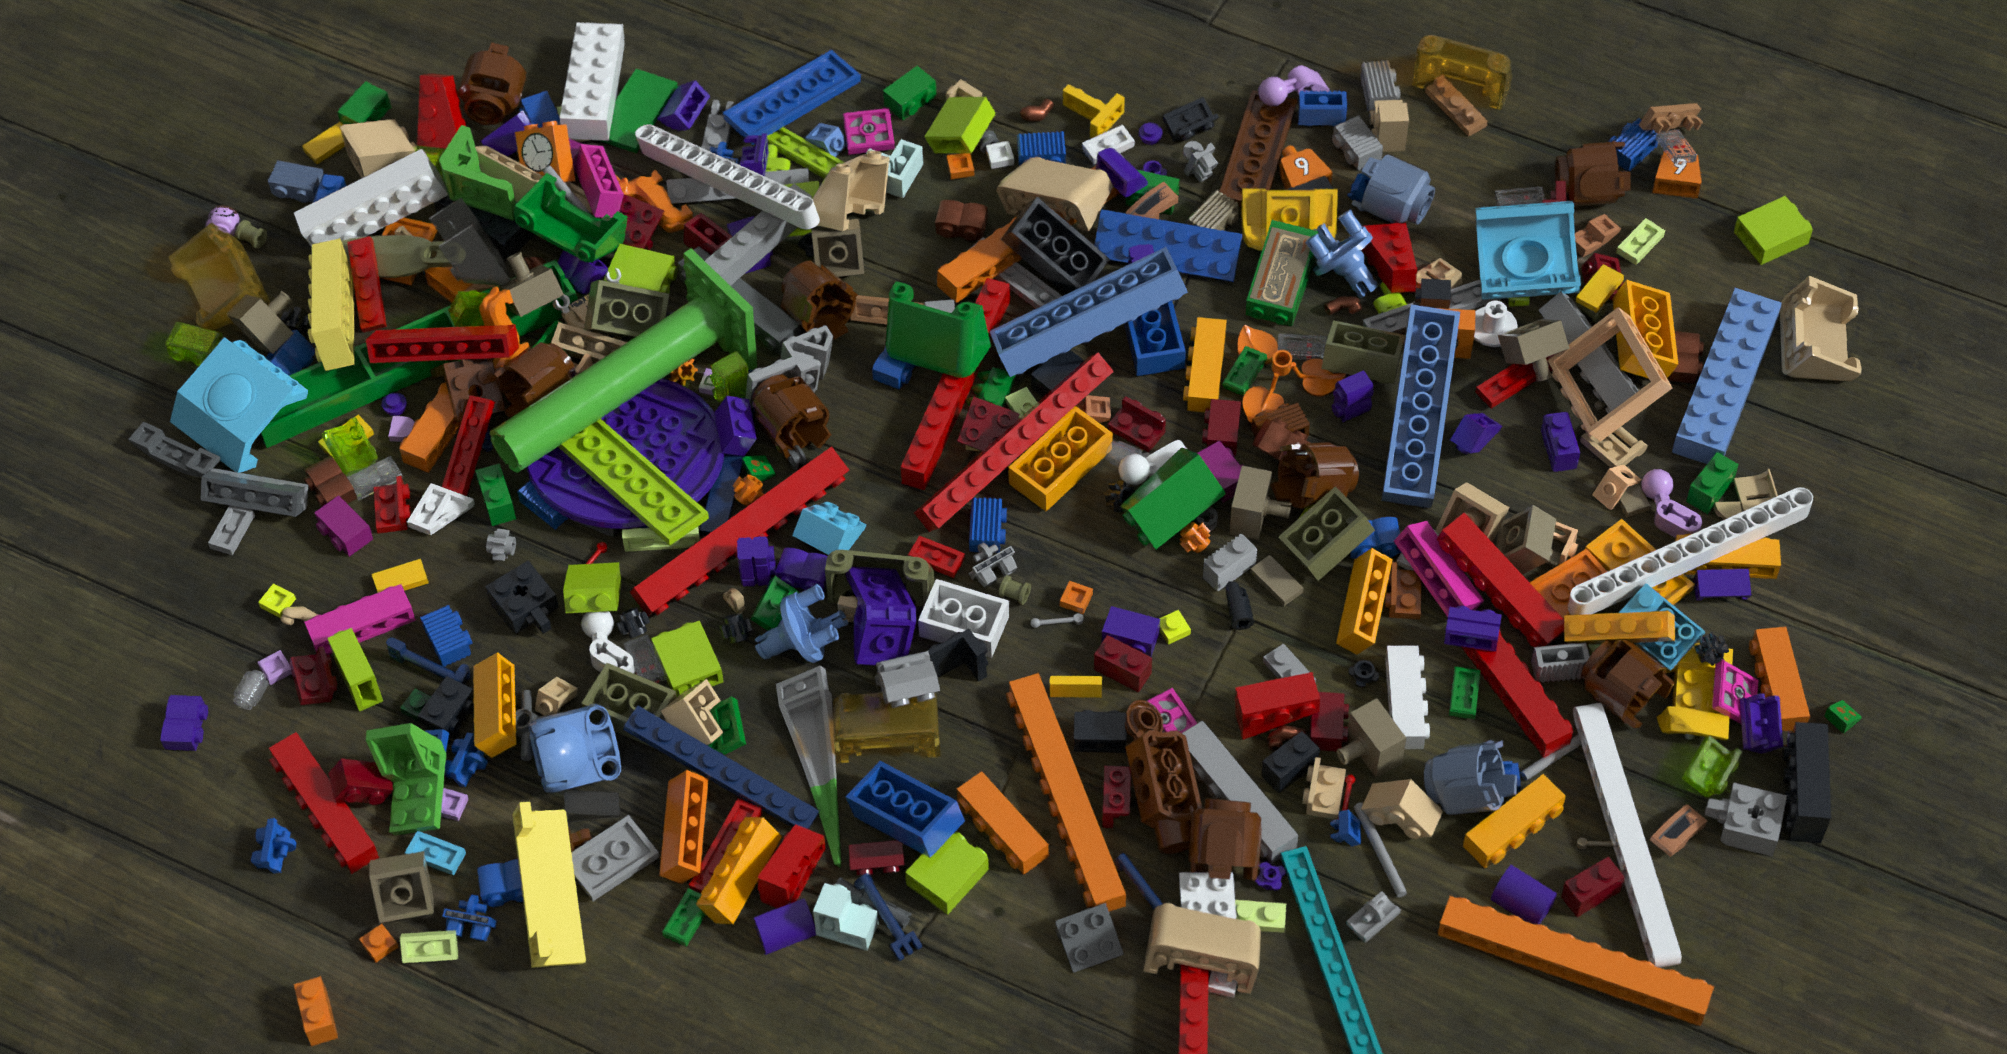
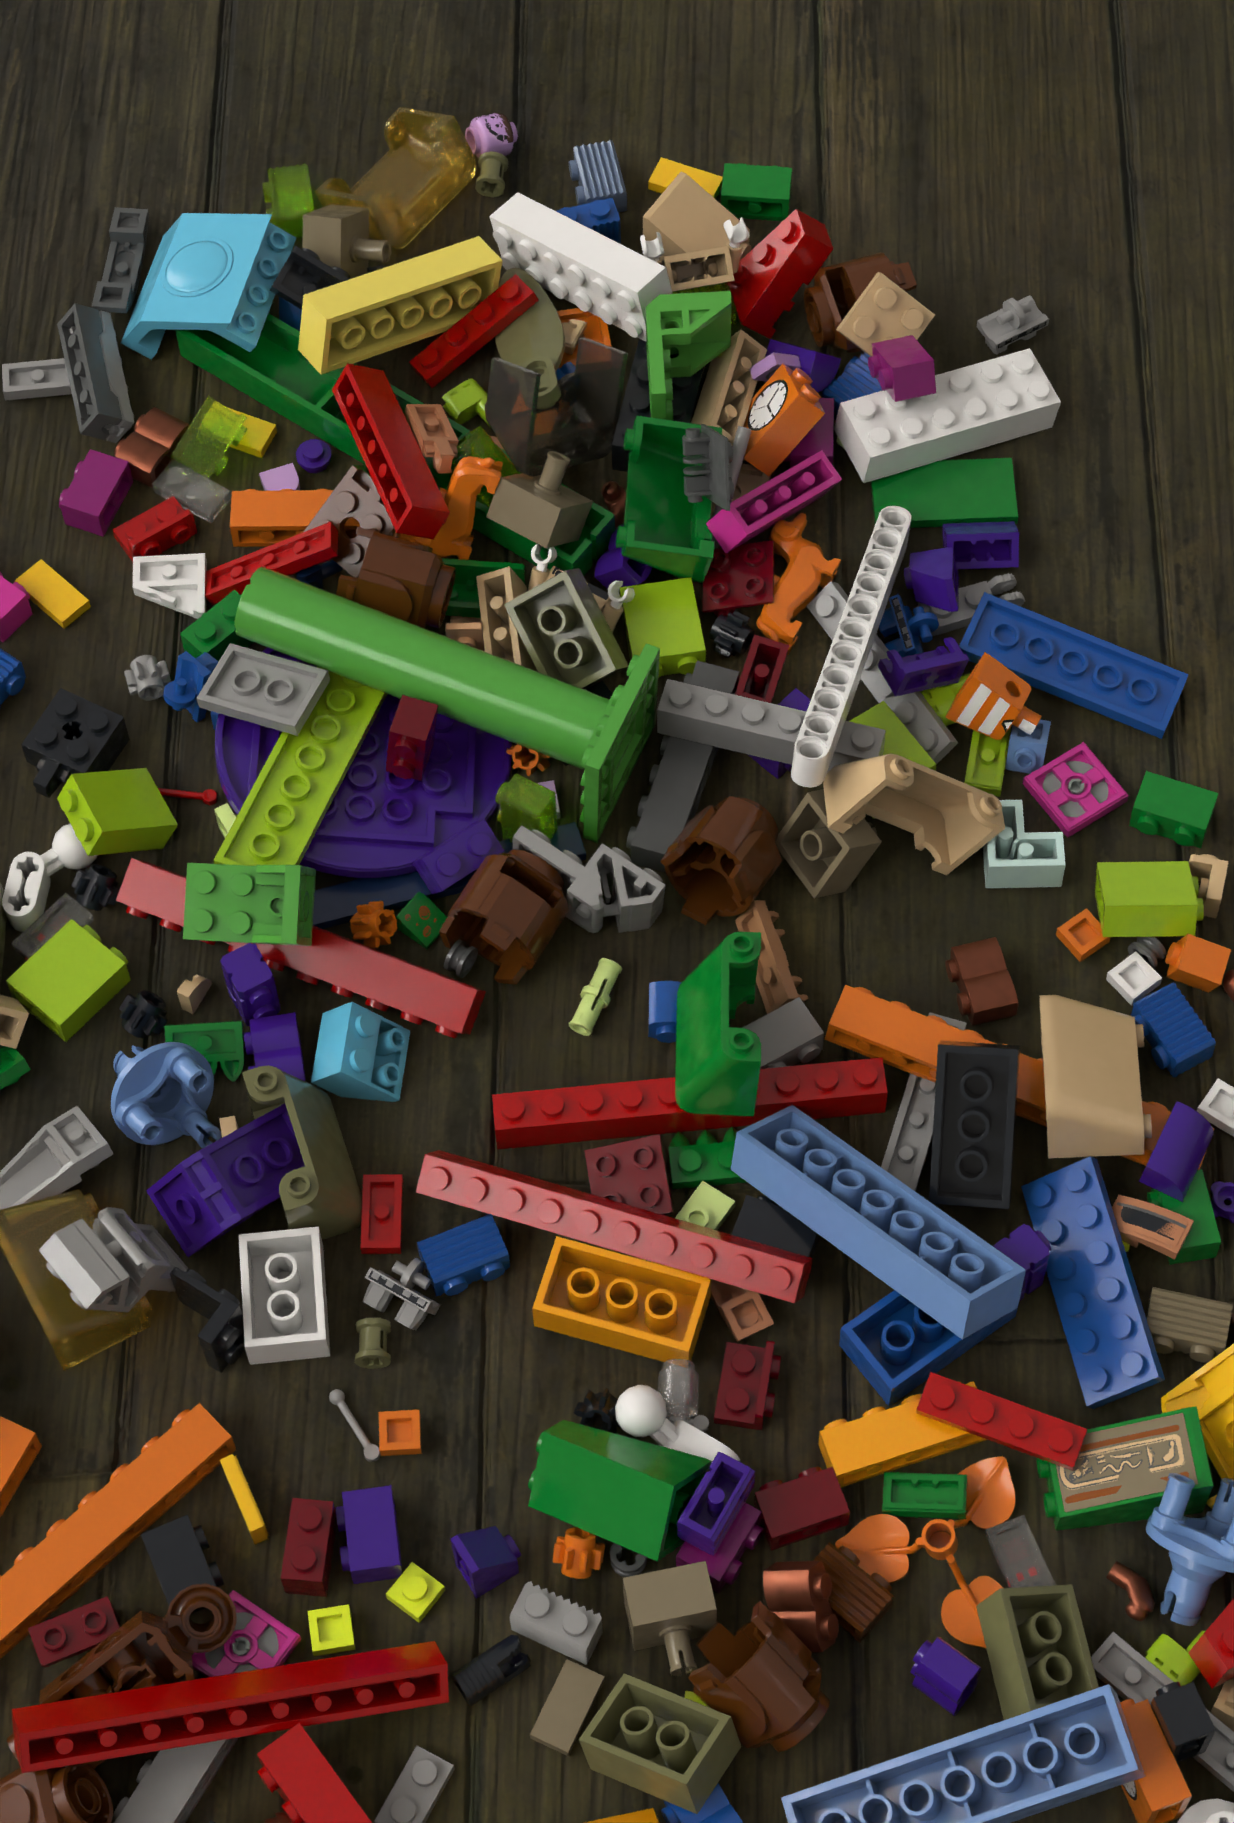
camera: 65 degrees right, 5 degrees up
none -> red brick [12,1641,449,1773]
none -> blue hips [163,651,218,722]
none -> bright green bracket [183,863,316,946]
none -> light grey plate [196,643,330,736]
none -> black bracket [270,246,350,310]
none -> neon yellow plate [307,1604,356,1656]
none -> dark red brick [386,695,438,781]
none -> nougat hinge [405,404,458,473]
none -> lime piece [442,378,506,428]
none -> dark purple slope [451,1526,521,1599]
none -> yellowish green pin [569,958,622,1036]
none -> tan torso [640,217,749,292]
none -> dark purple brick [677,1452,755,1556]
none -> dark grey hinge [682,424,734,511]
none -> black gear [709,611,755,658]
none -> lavender tile [750,352,801,381]
none -> tan plate [836,272,935,357]
none -> magenta brick [868,335,936,402]
none -> dark purple slope [904,547,959,612]
none -> red plate [916,1372,1087,1471]
none -> orange torso [945,652,1042,740]
none -> light grey hips [976,295,1049,355]
none -> orange brick [1165,934,1231,993]

